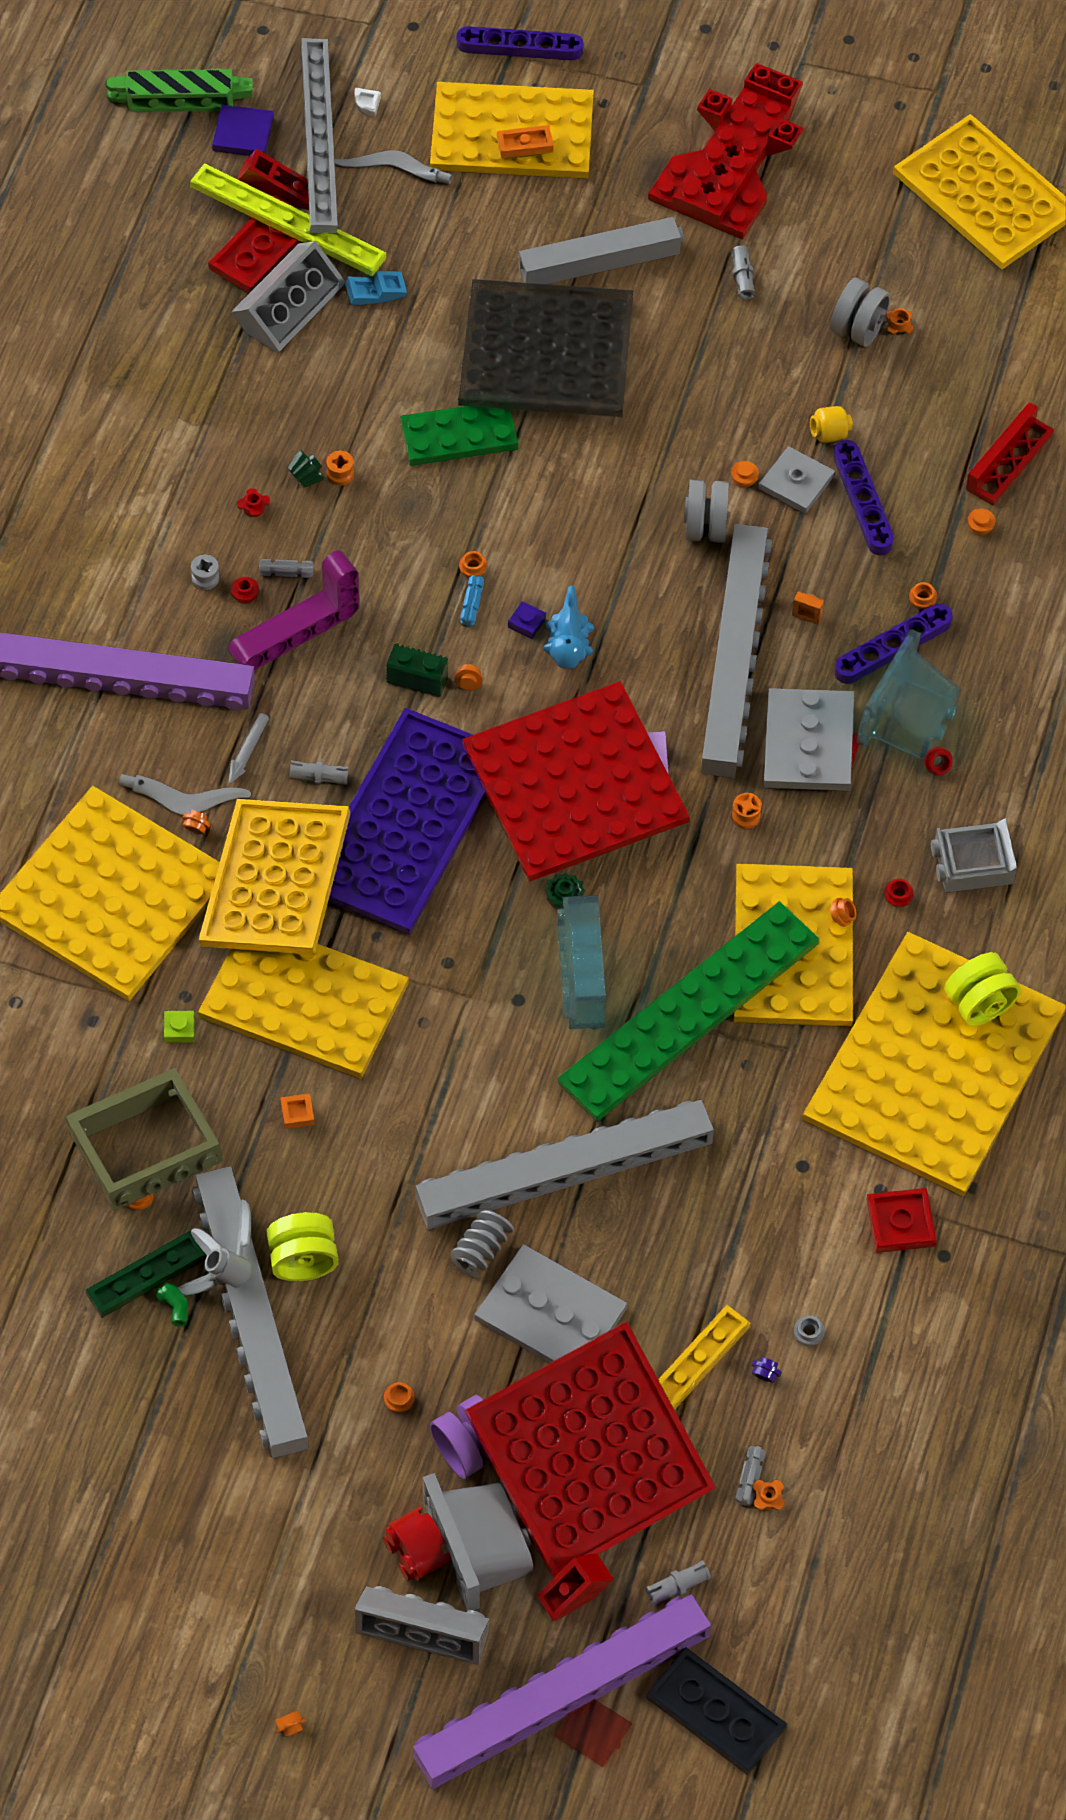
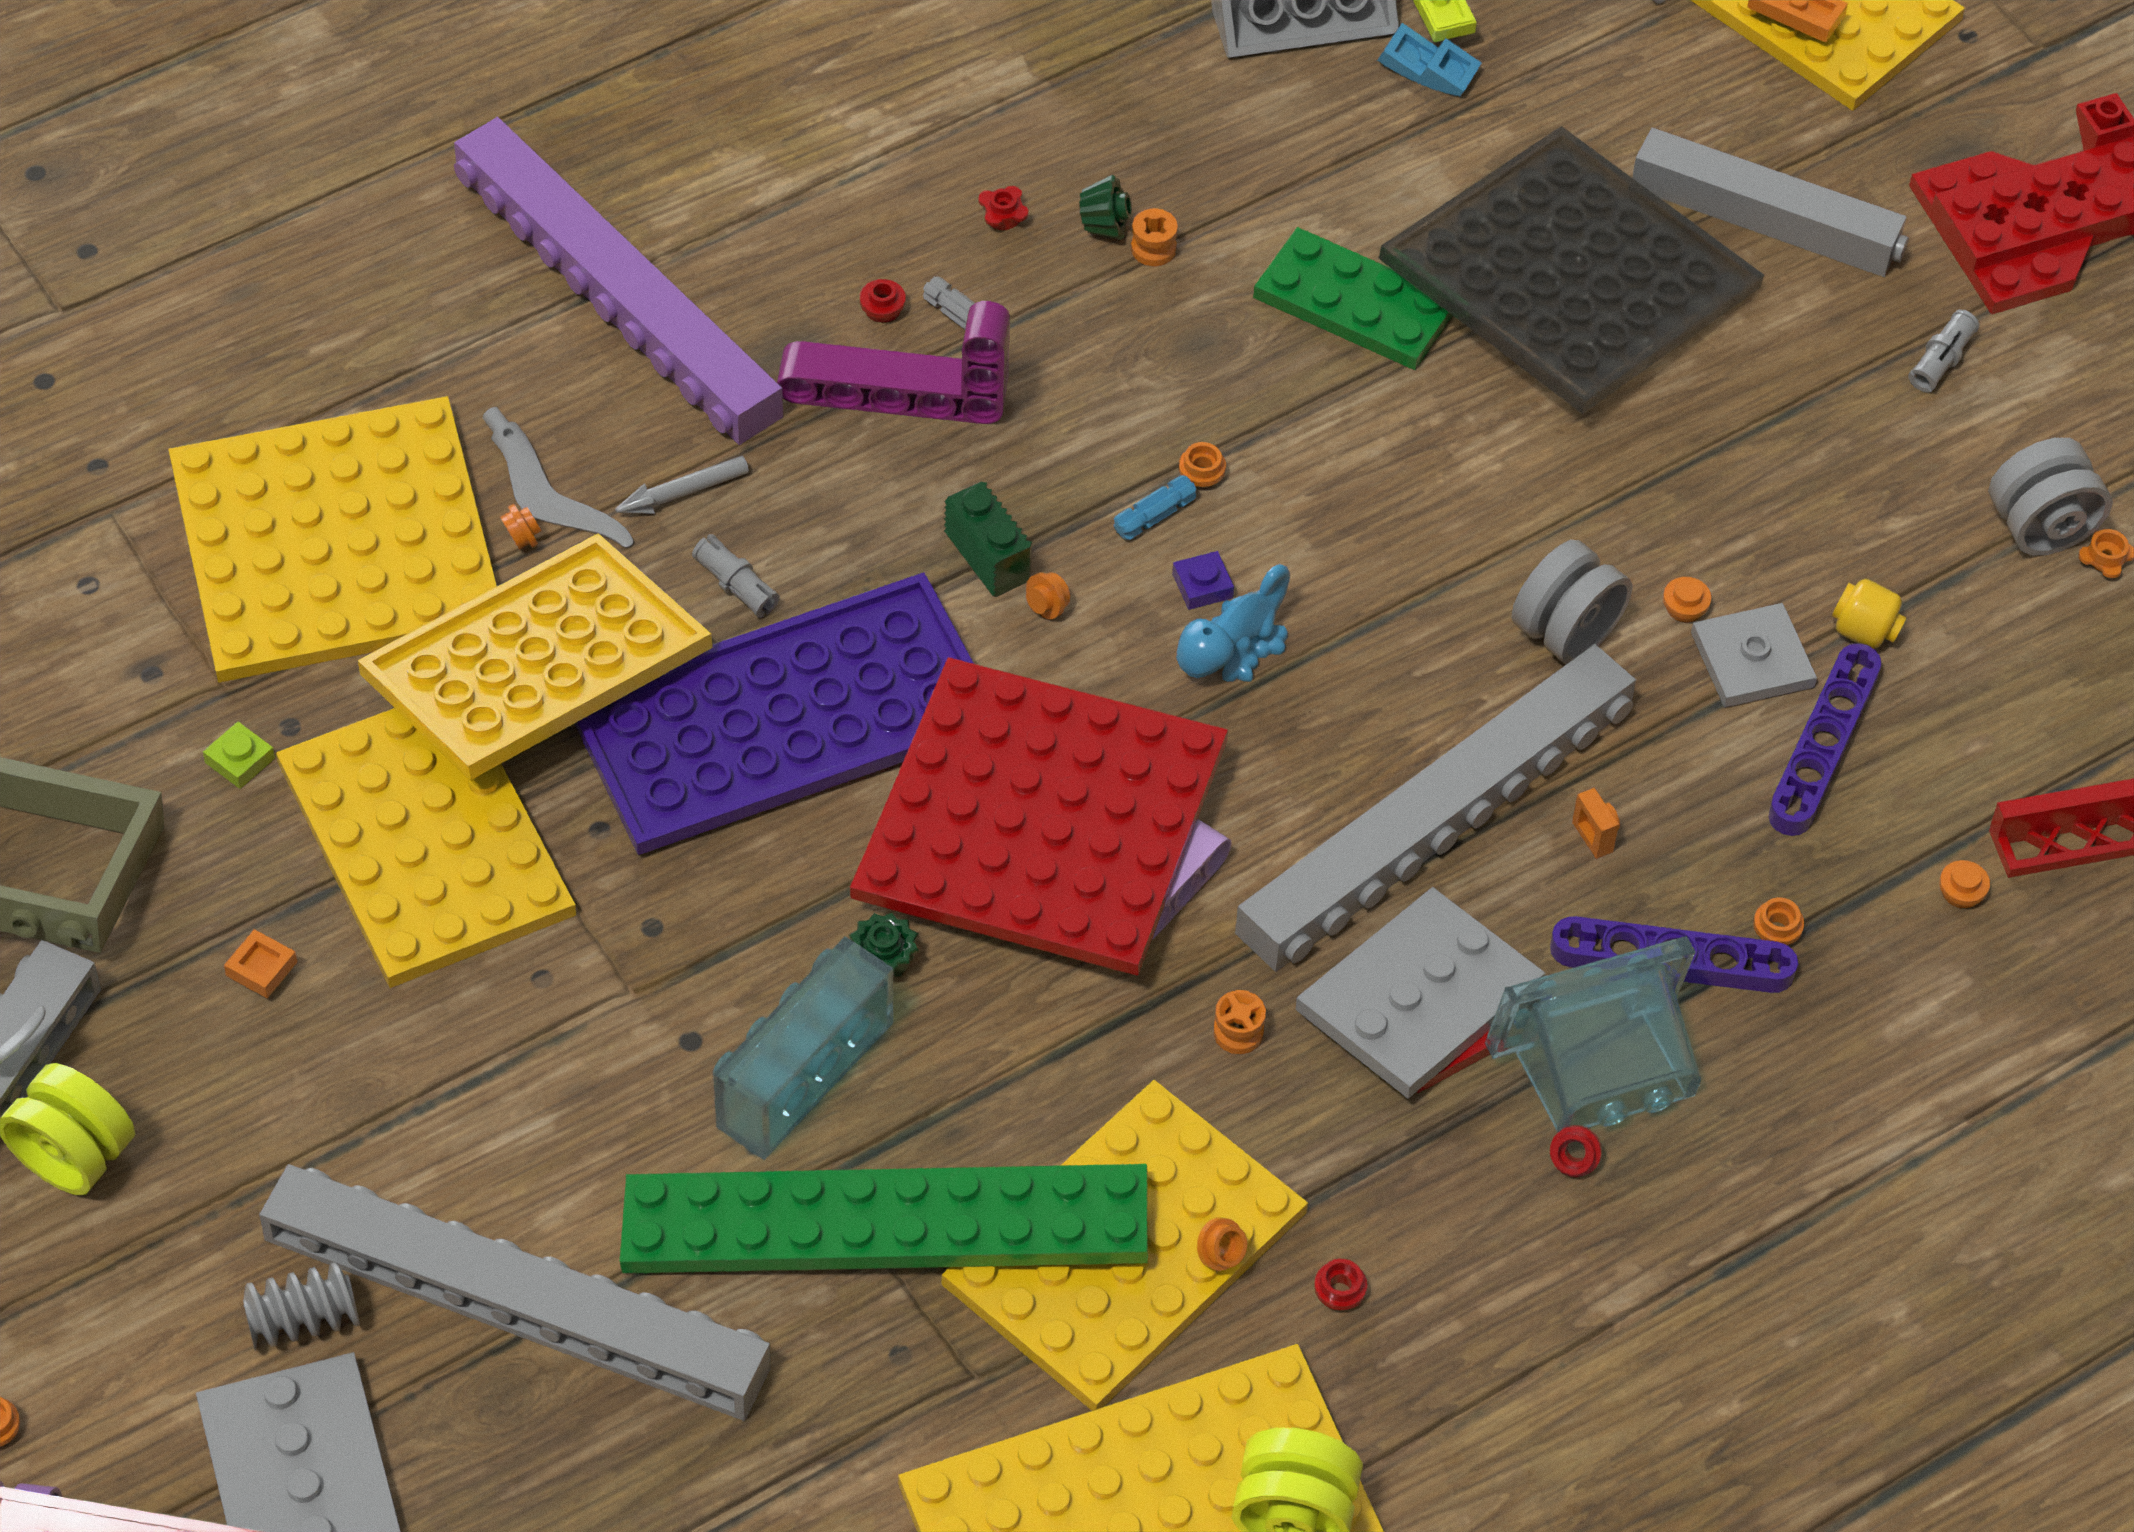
camera: 40 degrees right, 5 degrees down
light grey wheel [191,554,220,590] -> none
light grey window [931,818,1017,892] -> none

